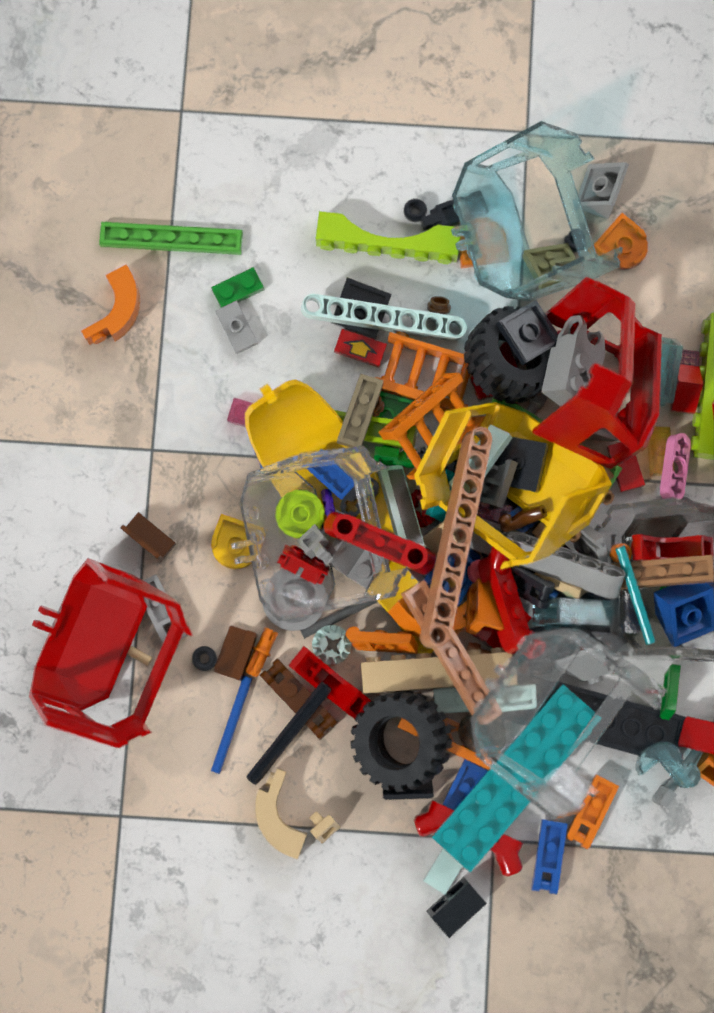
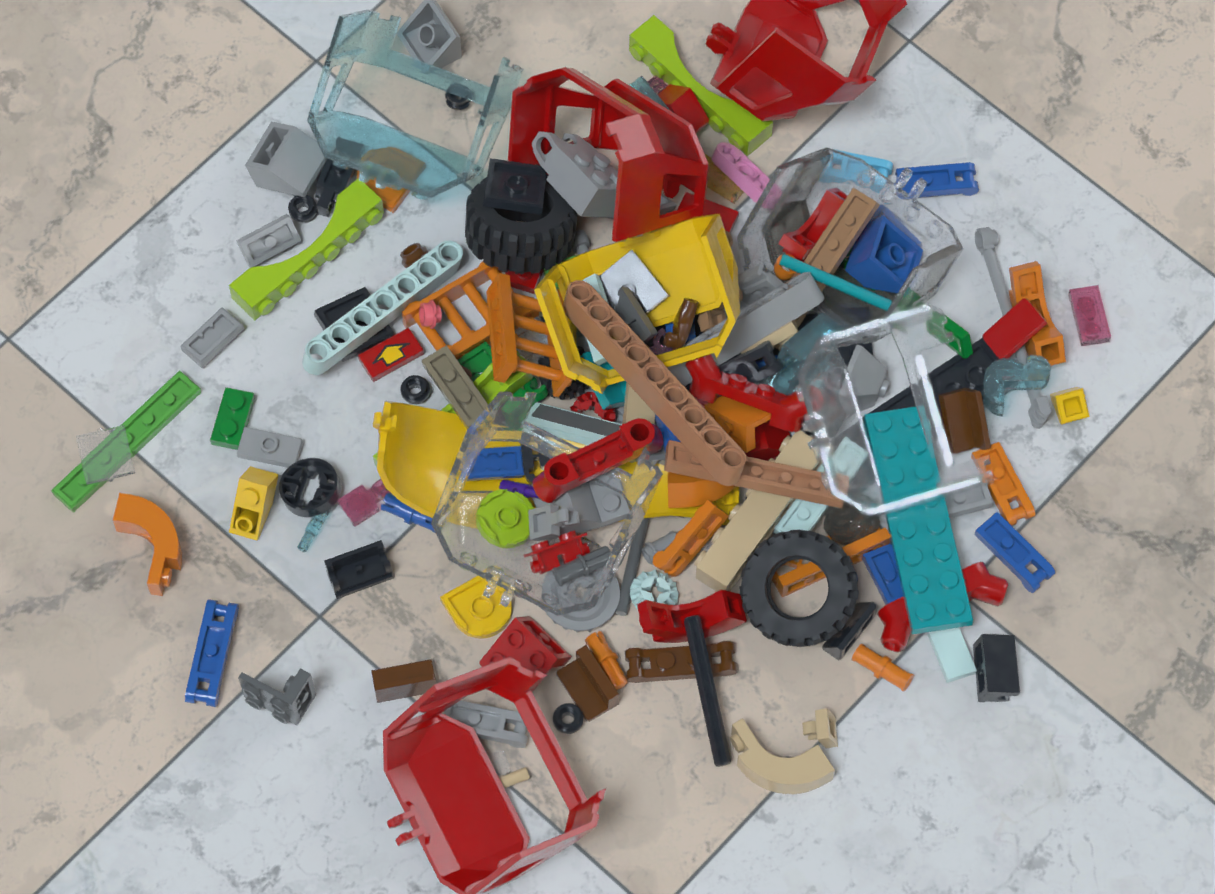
camera: 50 degrees left, 15 degrees down
blue bar [211,676,252,774] -> none
olive plate [522,243,577,291] -> none
orange tile [591,213,648,269] -> none
none -> clear piece [76,425,135,485]
none -> light grey plate [180,307,244,368]
none -> blue plate [185,599,239,707]
none -> yellow slope [229,466,279,541]
none -> light grey plate [236,214,302,267]
none -> dark grey bracket [238,668,316,725]
none -> light grey slope [245,121,330,197]
none -> black piece [279,458,341,517]
none -> clear light blue pin [297,508,332,552]
none -> black hinge [324,540,394,599]
none -> black plate [400,375,430,404]
none -> coral plate [419,300,442,329]
none -> red bracket [479,616,572,692]
none -> clear piece [488,750,511,777]
none -> dark grey axle [552,546,613,586]
none -> light grey pin [641,531,676,564]
none -> orange pin [851,644,914,692]
none -> reddish brown panel [938,388,991,454]
none -> yellow slope [1050,387,1089,424]

